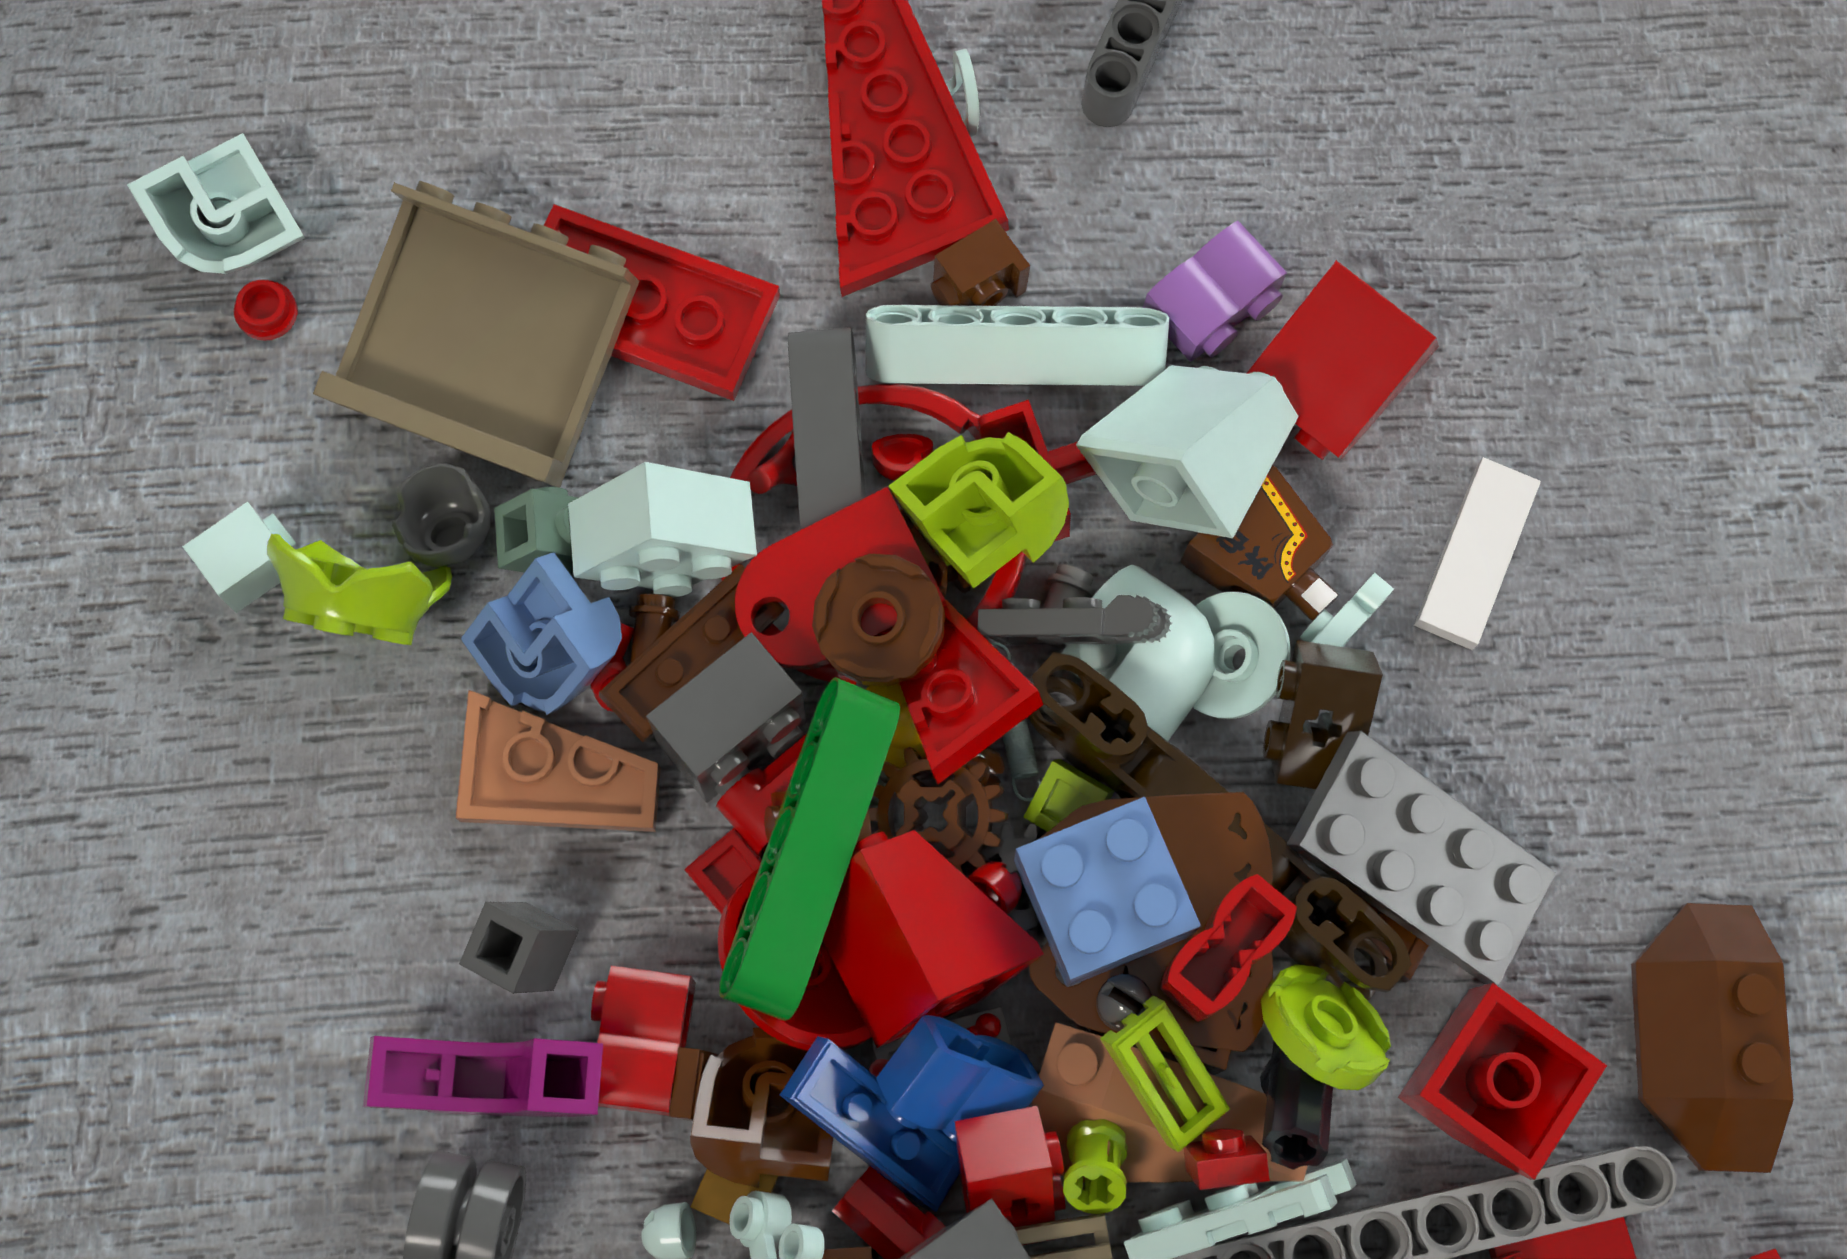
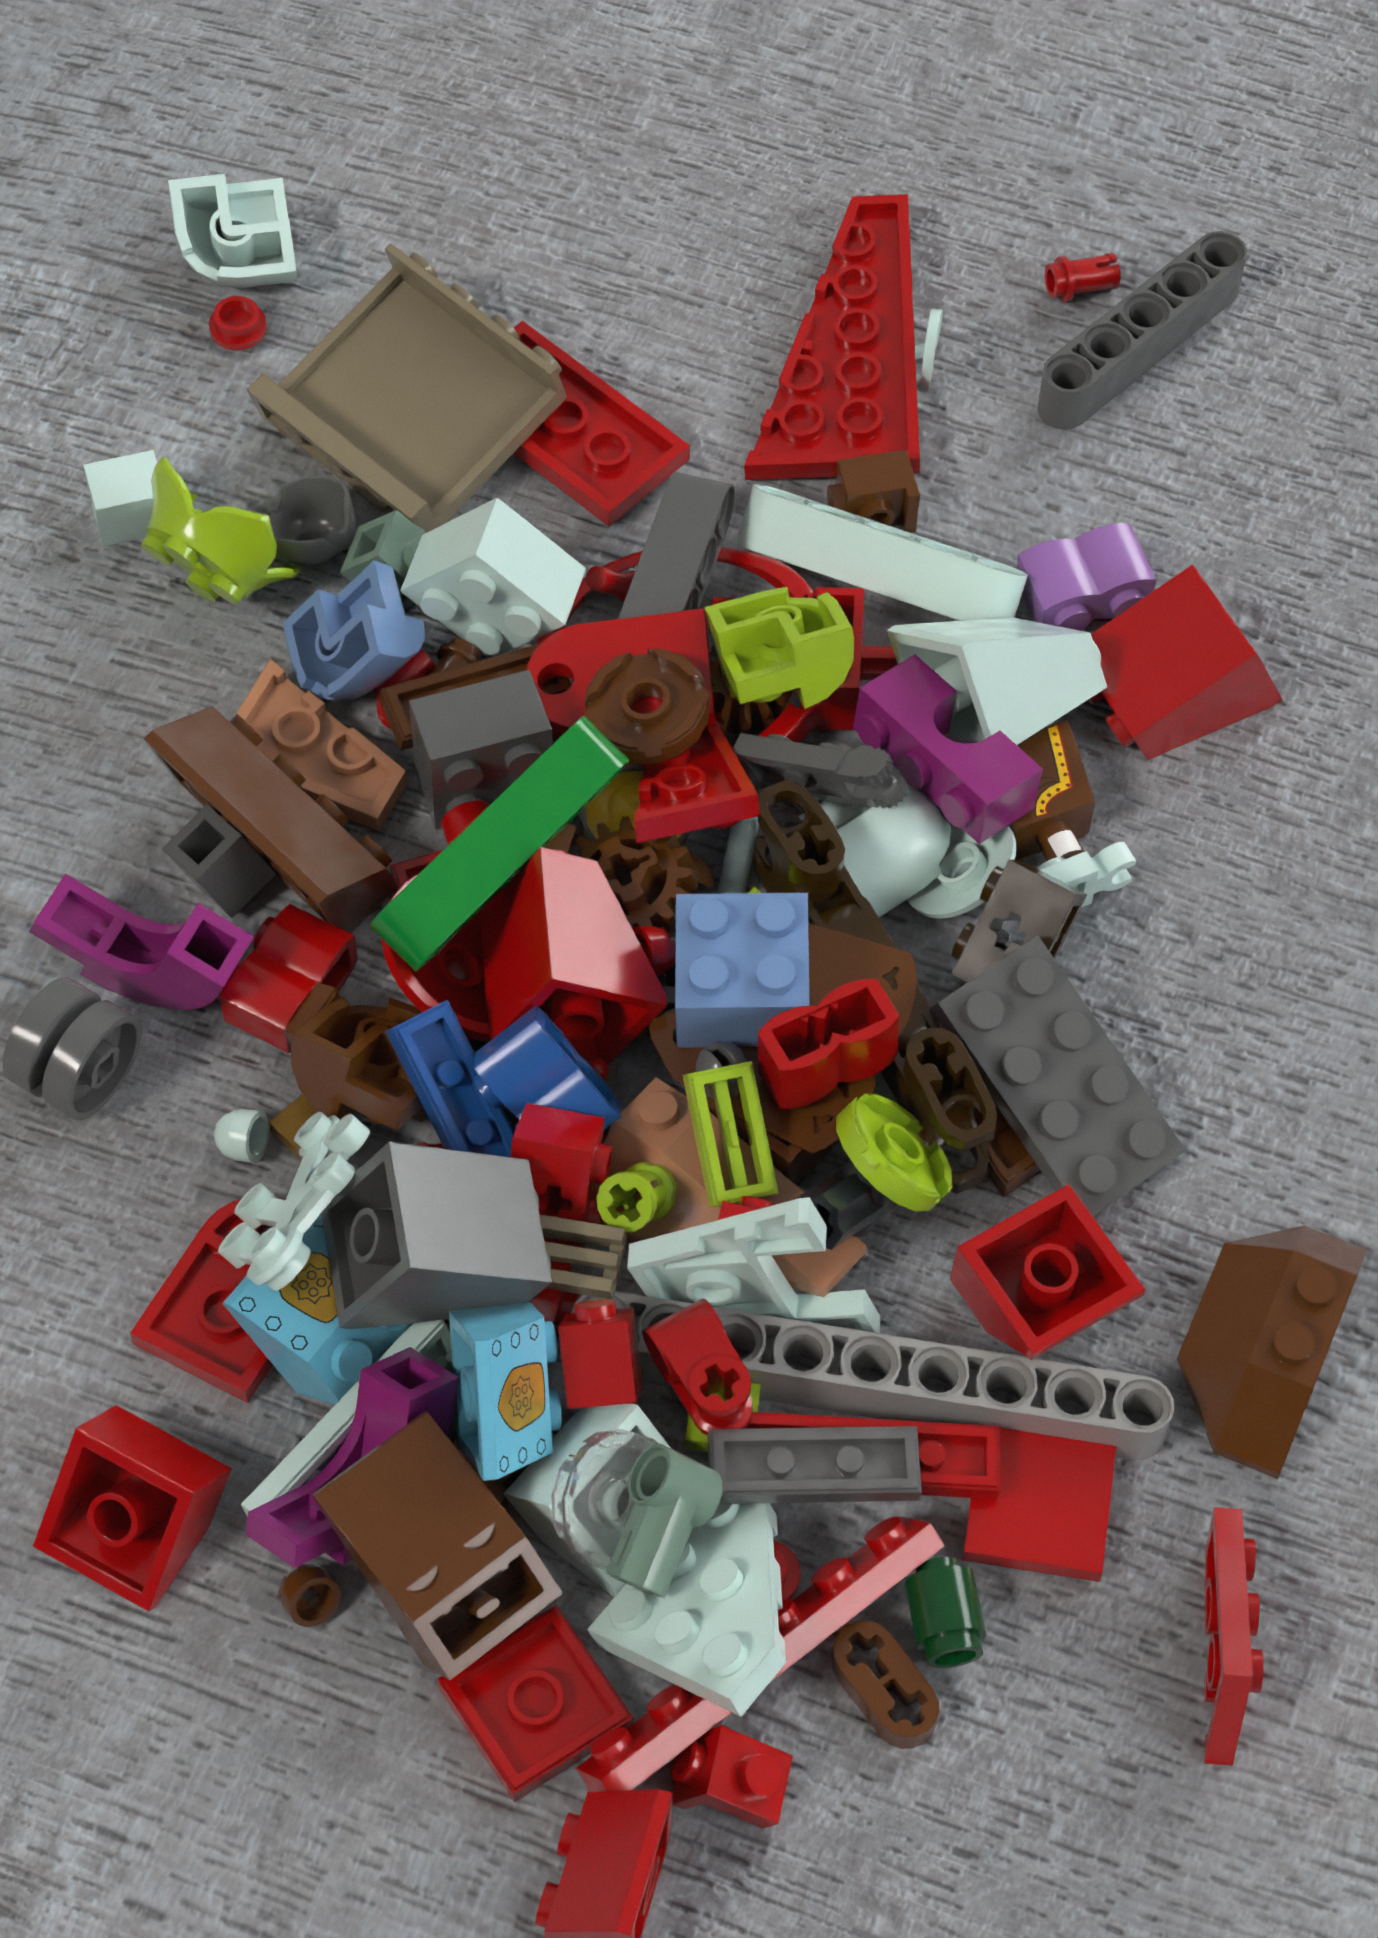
camera: 25 degrees right, 15 degrees down
white tile [1414,457,1541,650] -> none
none -> reddish brown slope [143,706,397,933]
none -> magenta arch [853,654,1043,844]

